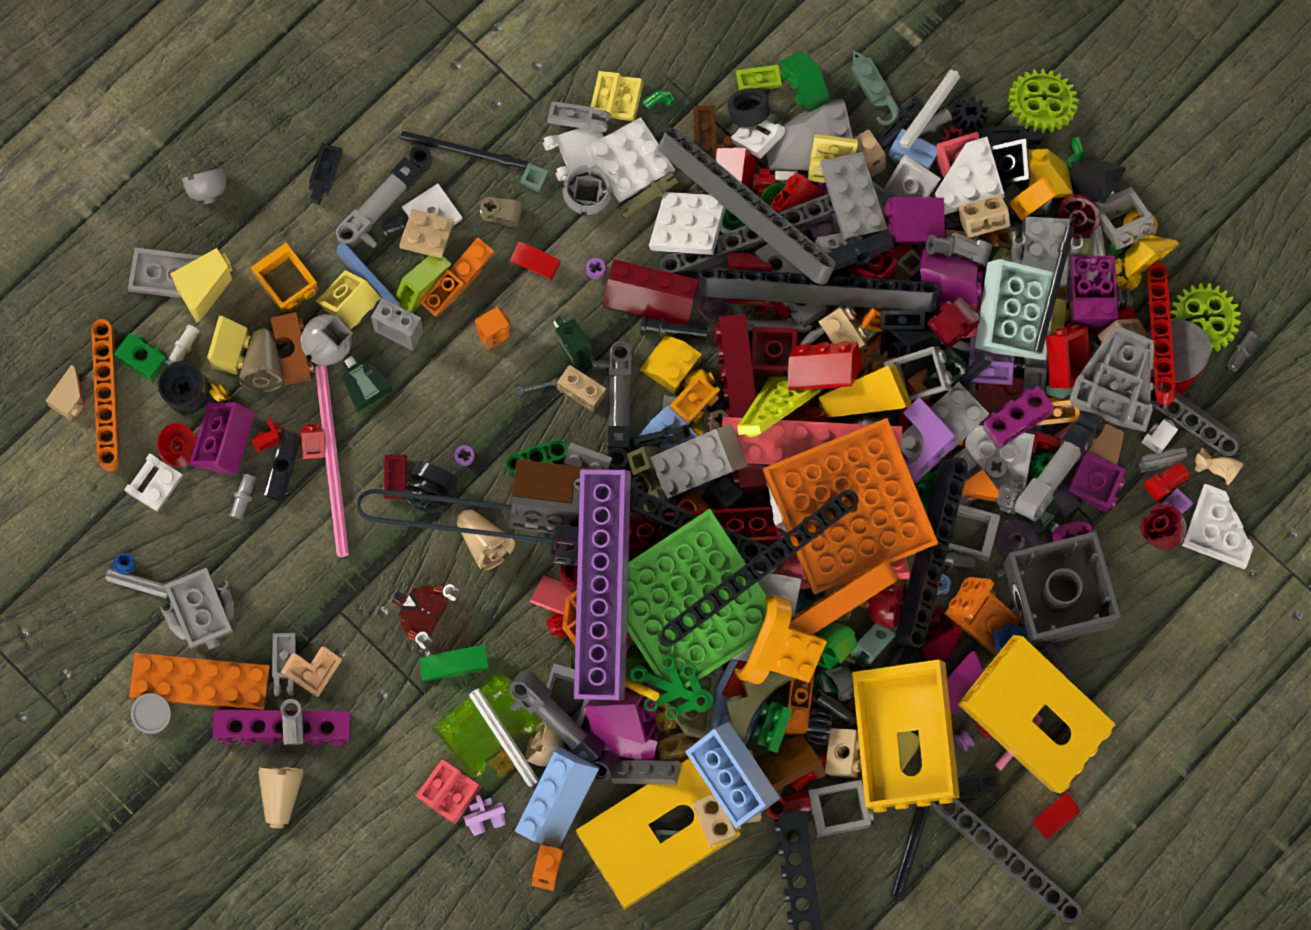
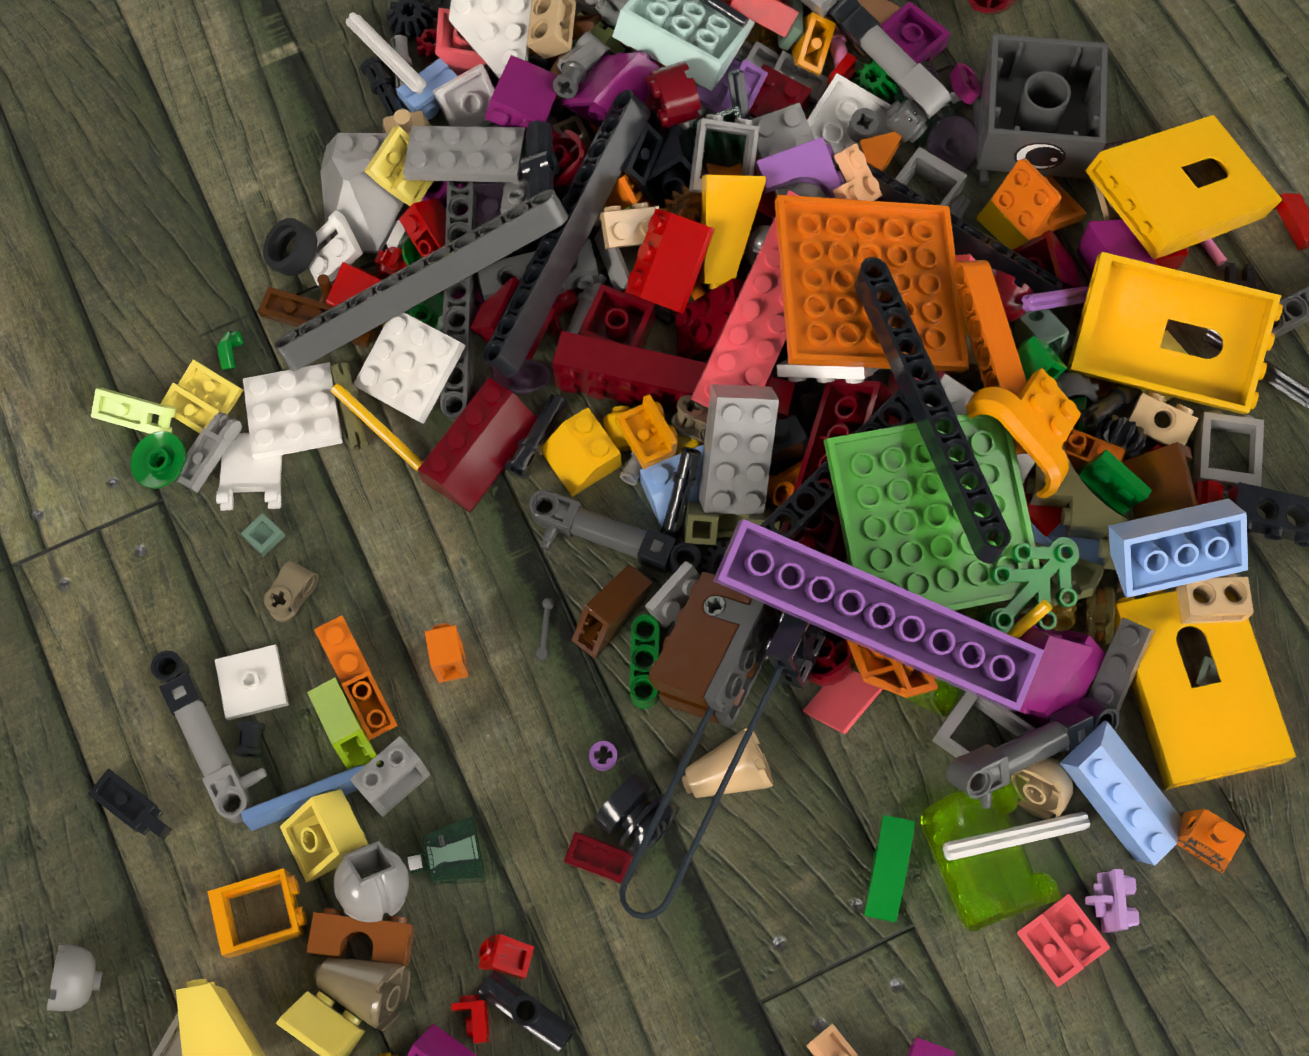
camera: 65 degrees left, 5 degrees down
bright pink axle [315,365,349,557] -> none
clear red torso [392,584,459,649] -> none
black bar [400,131,528,169] -> none
tan plate [400,209,454,259] -> none
clear yellow plate [489,750,515,777] -> none
red slope [510,242,561,281] -> none
red gear [546,612,568,639] -> none
clear green torso [553,316,594,370] -> none
tan brick [557,365,606,413] -> none
light grey piece [563,165,612,215] -> none
medium lavender bush [586,258,605,280] -> none
lime plate [736,65,782,91] -> none
neon yellow wing [737,376,826,437] -> none
green brick [779,50,831,112] -> none
sand green plate [851,51,899,127] -> none
magenta brick [983,386,1054,450] -> none
blue panel [992,624,1028,652] -> none
none -> yellowish green plate [91,388,176,434]
none -> green dish [130,431,186,489]
none -> yellow bar [331,383,423,472]
none -> reddish brown slope [571,564,653,659]
none -> light nougat plate [832,143,883,201]
none -> medium lavender axle [1021,286,1089,311]

